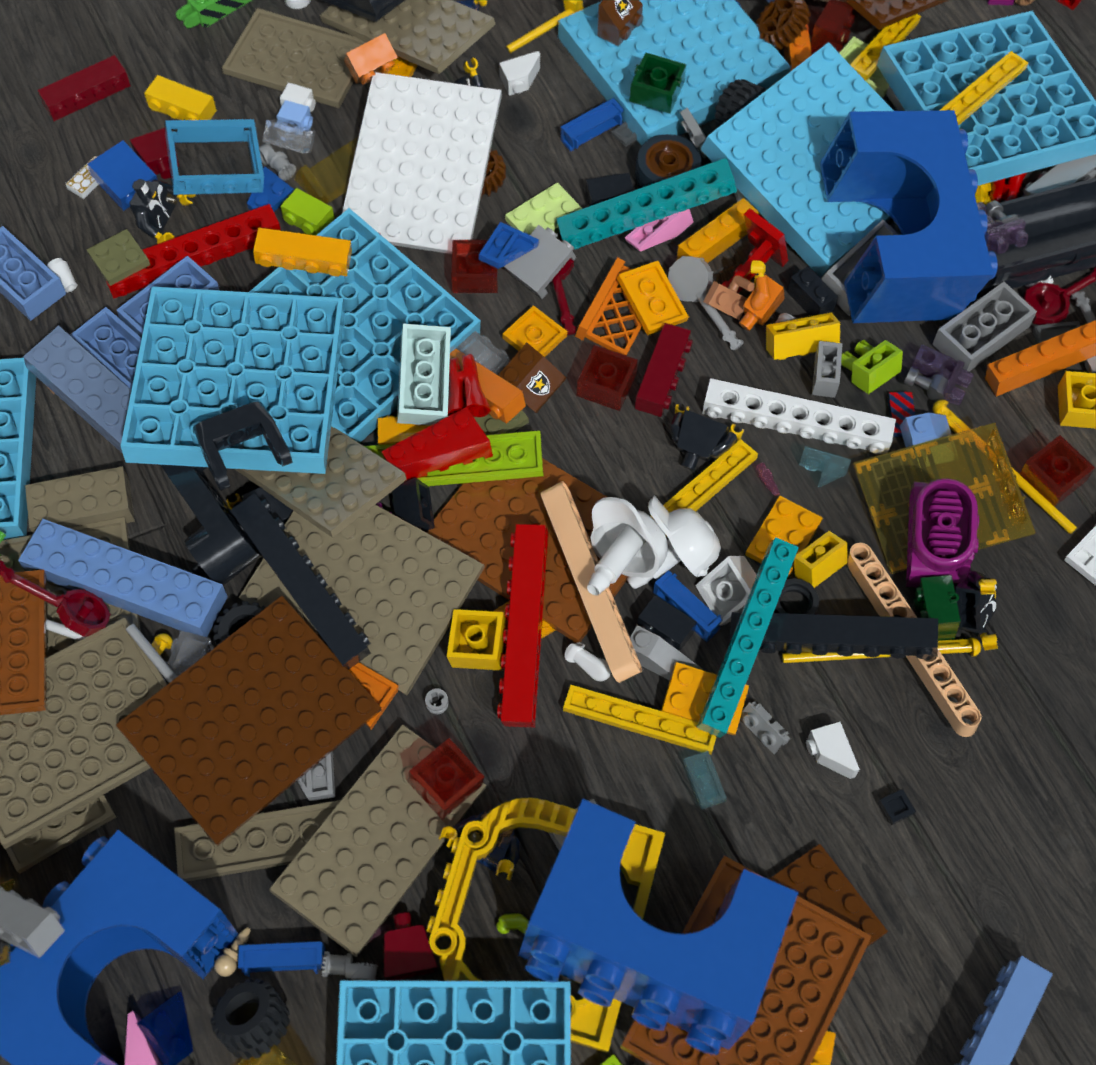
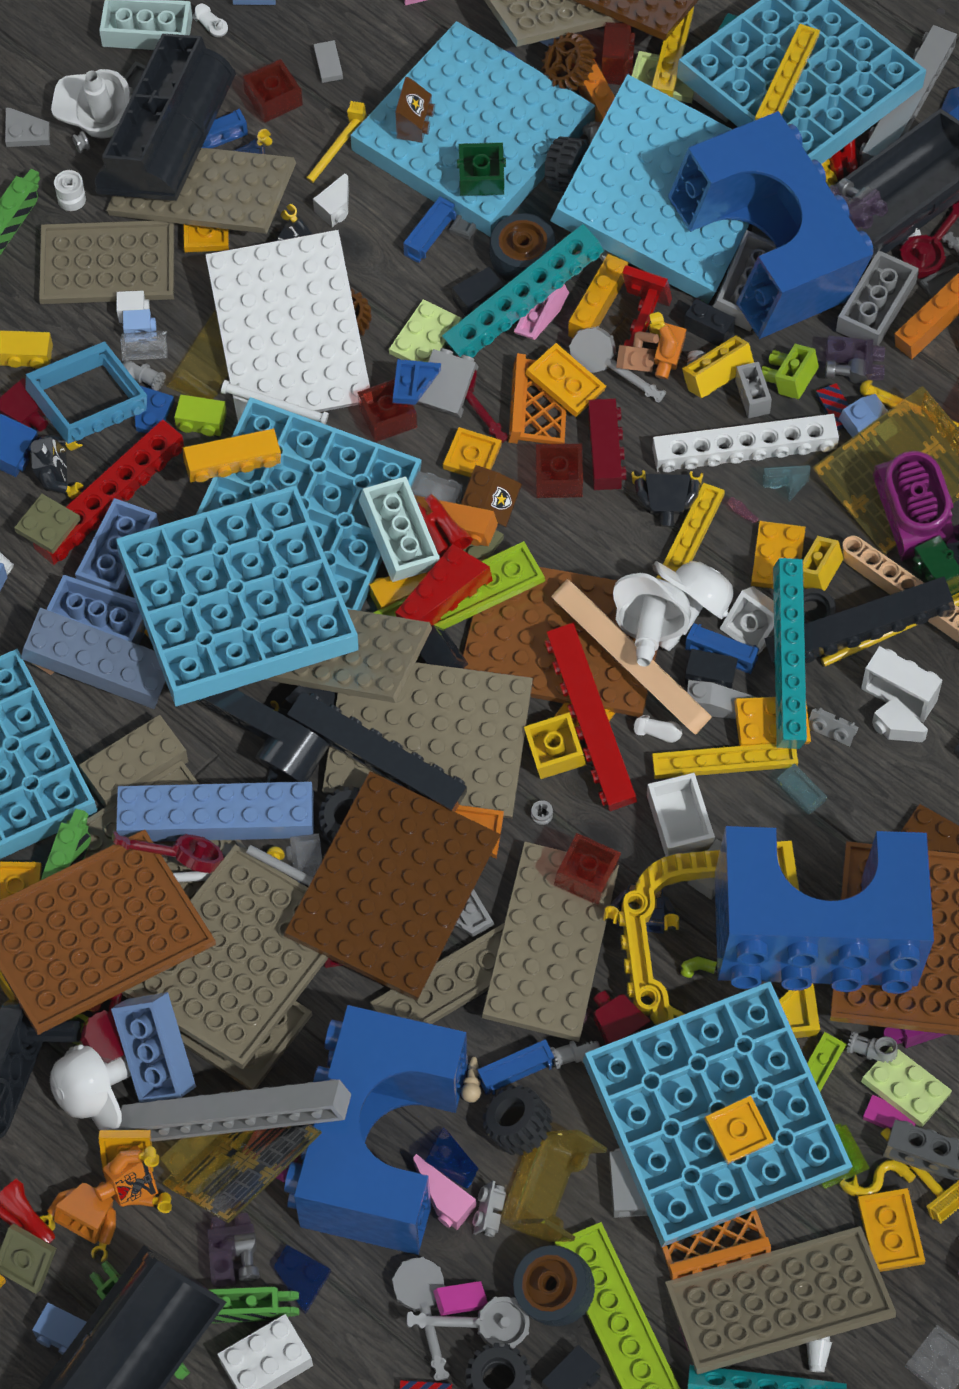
camera: 20 degrees left, 0 degrees up
black connector [194,402,293,491] -> none
orange brick [344,33,398,85] -> none
light grey plate [680,108,713,163] -> none
none -> white bar [221,380,329,425]
none -> white piece [647,773,715,856]
none -> white piece [861,646,942,723]

